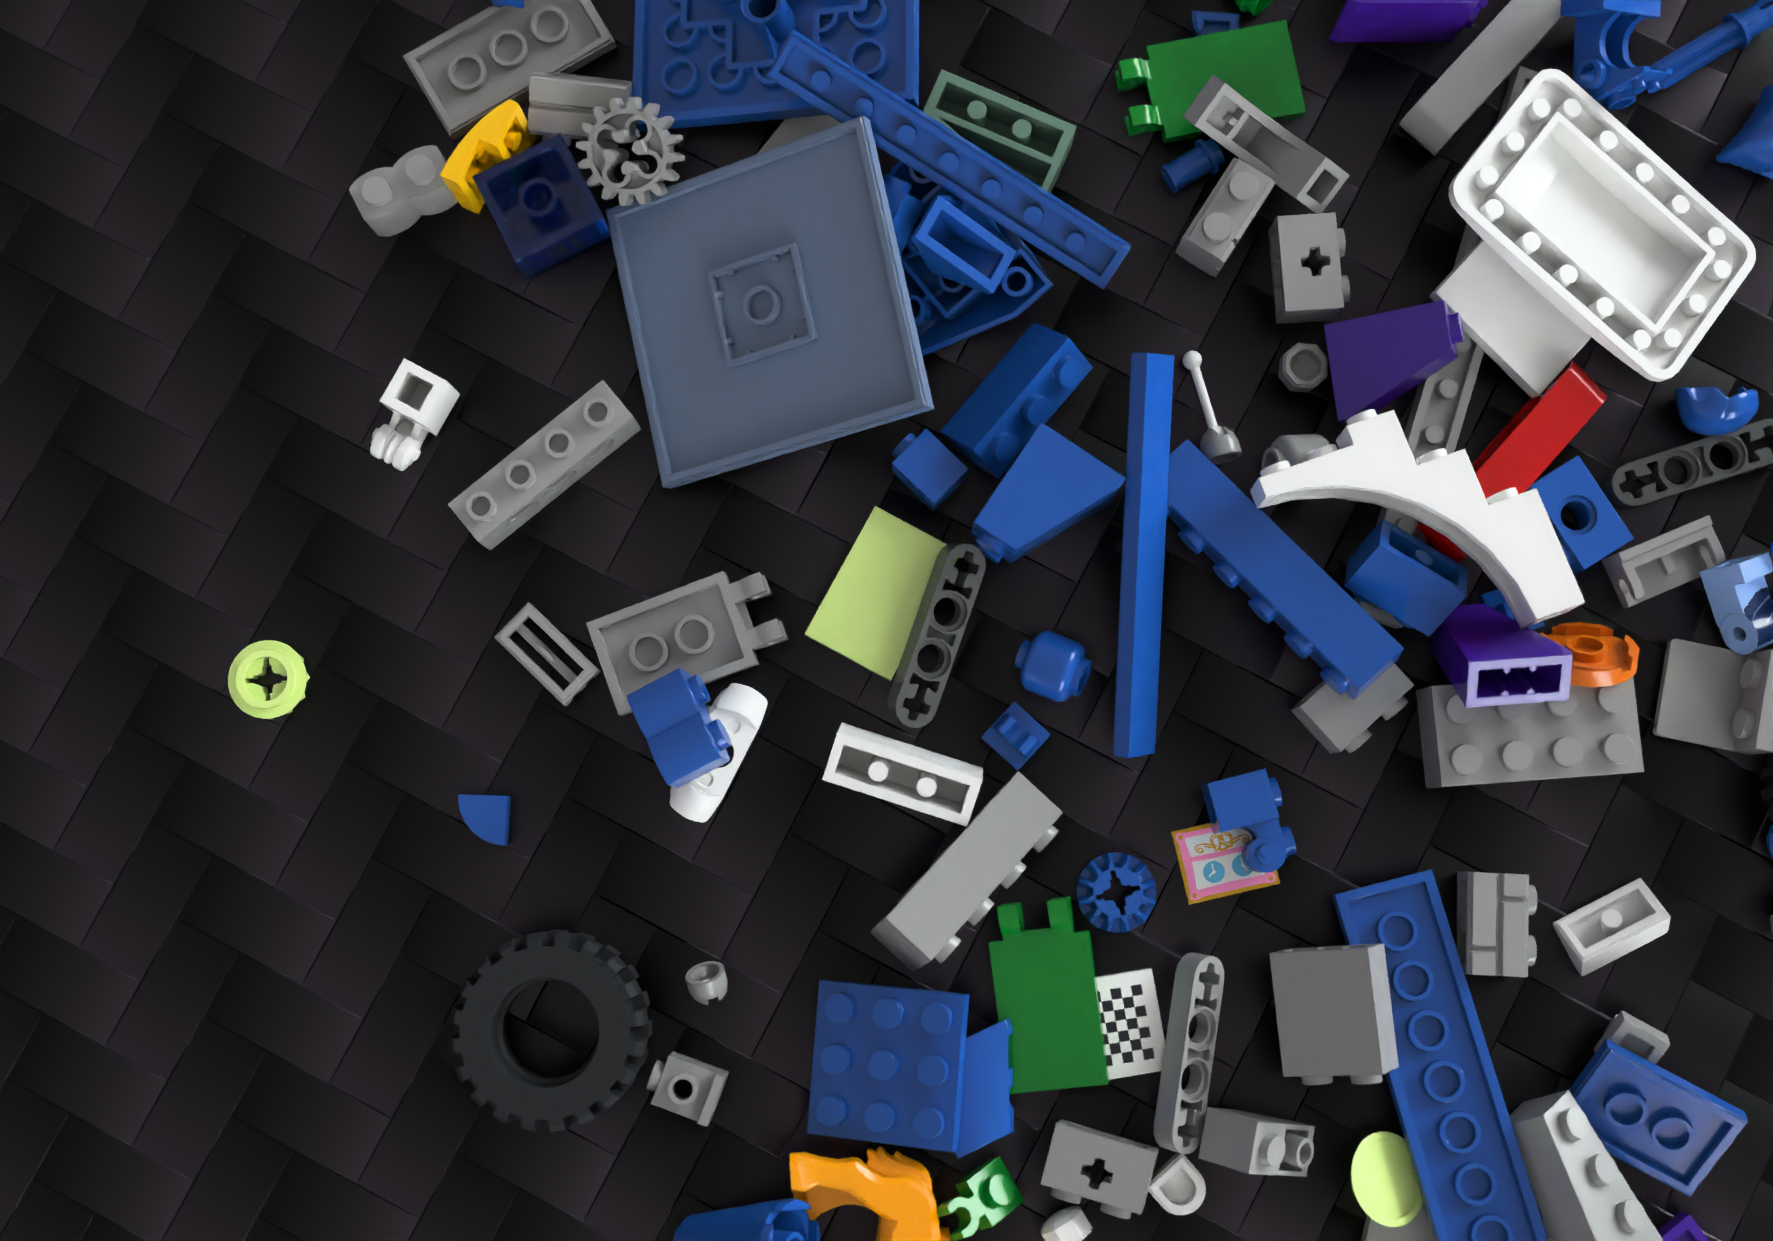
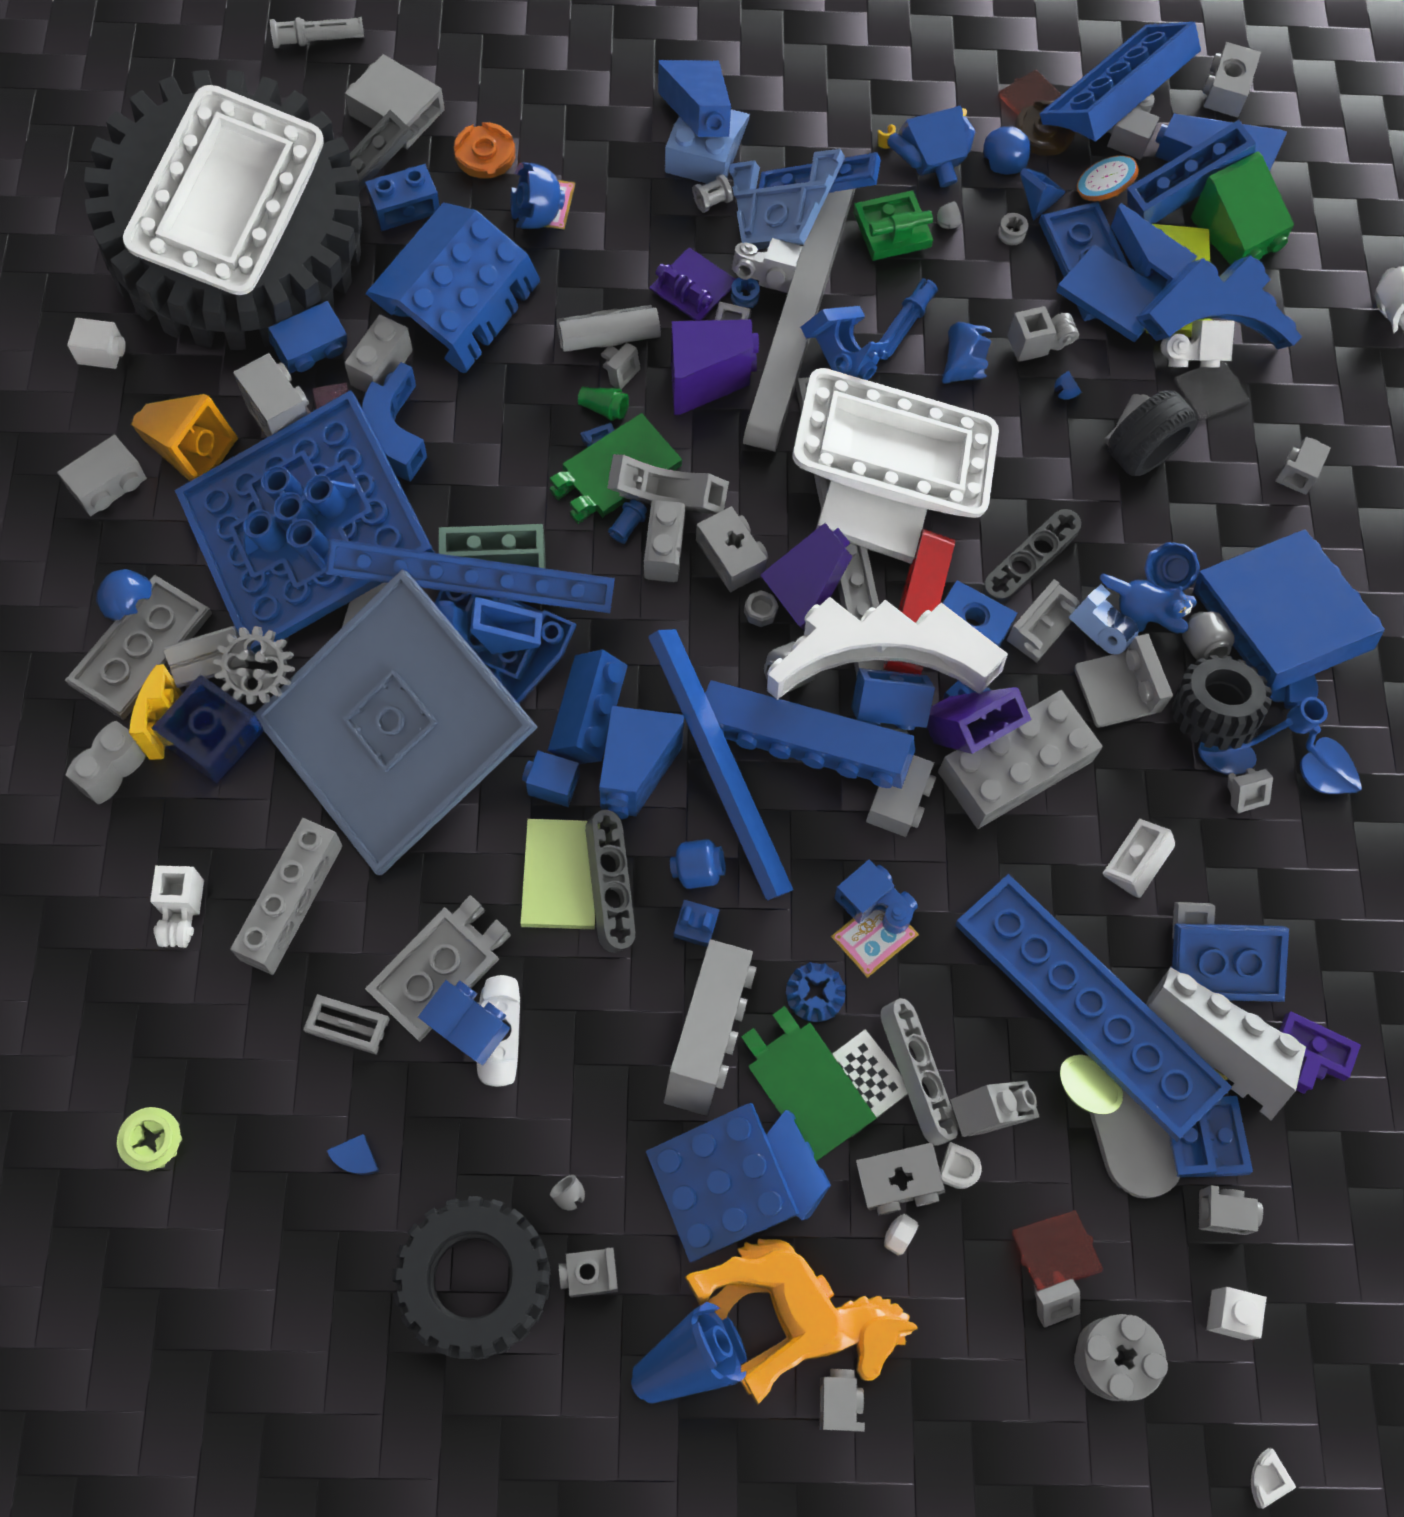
camera: 35 degrees left, 15 degrees down
white brick [822,722,983,827] -> none
green plate [937,1156,1025,1241] -> none
hinge [1183,351,1242,466] -> none
light grey brick [1269,943,1399,1085] -> none
light grey brick [1456,871,1537,977] -> none
orange tile [1540,622,1639,687] -> none
blue hair [1674,387,1760,436] -> none

